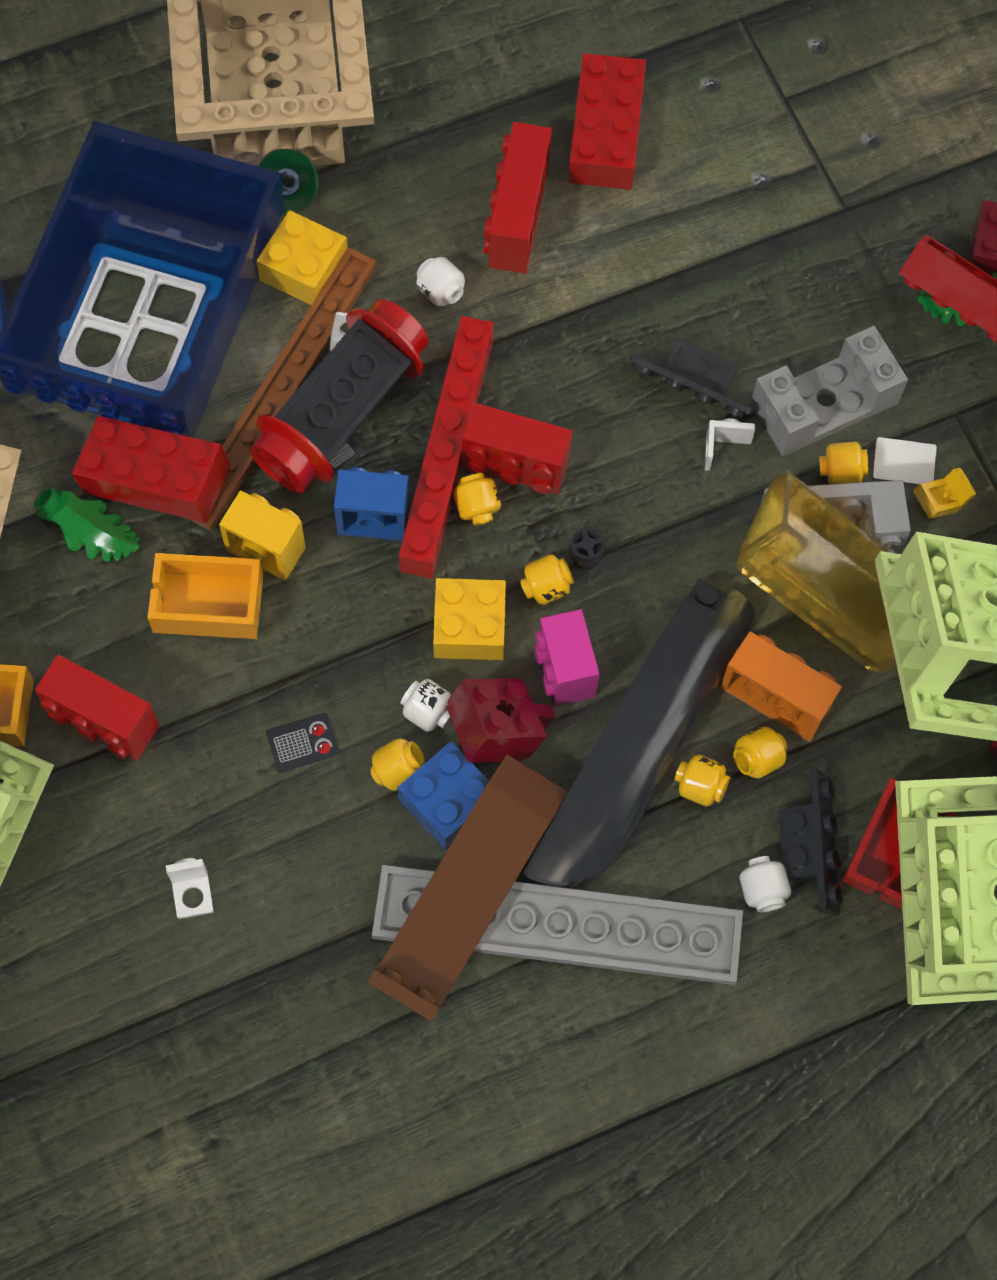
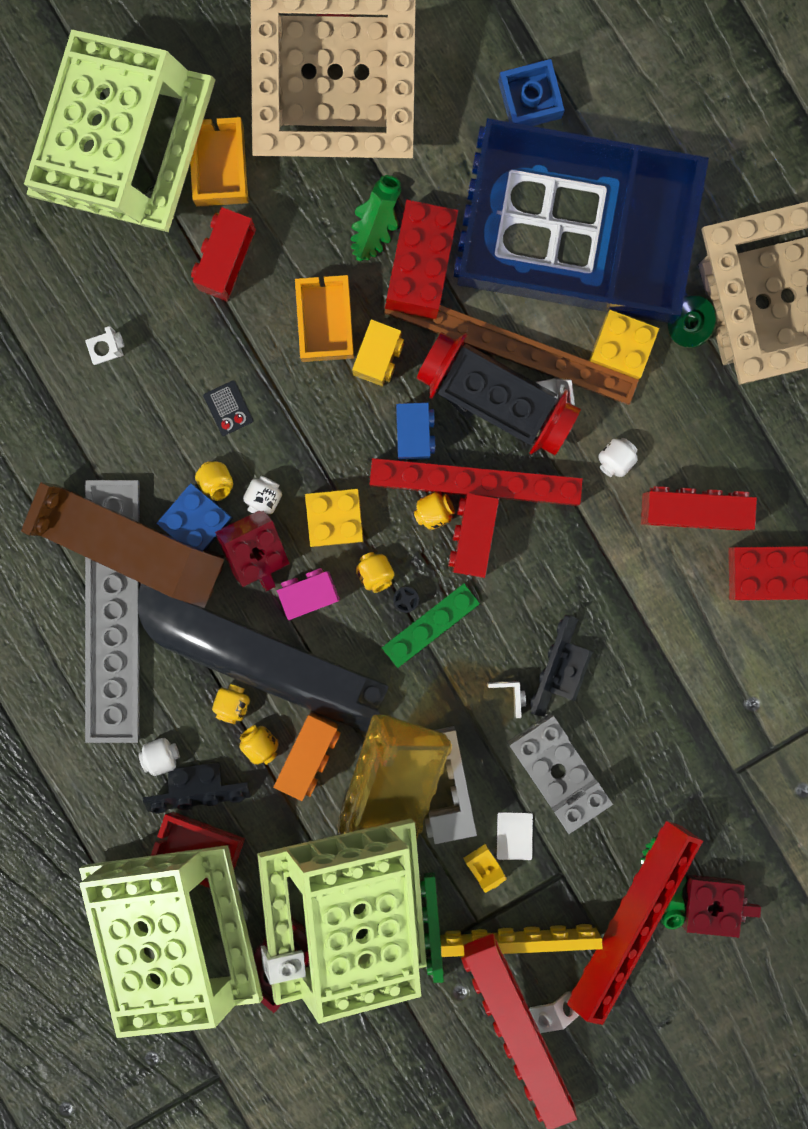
camera: 90 degrees right, 20 degrees up
yellow head [819,442,868,485] -> none
none -> green plate [382,583,480,668]

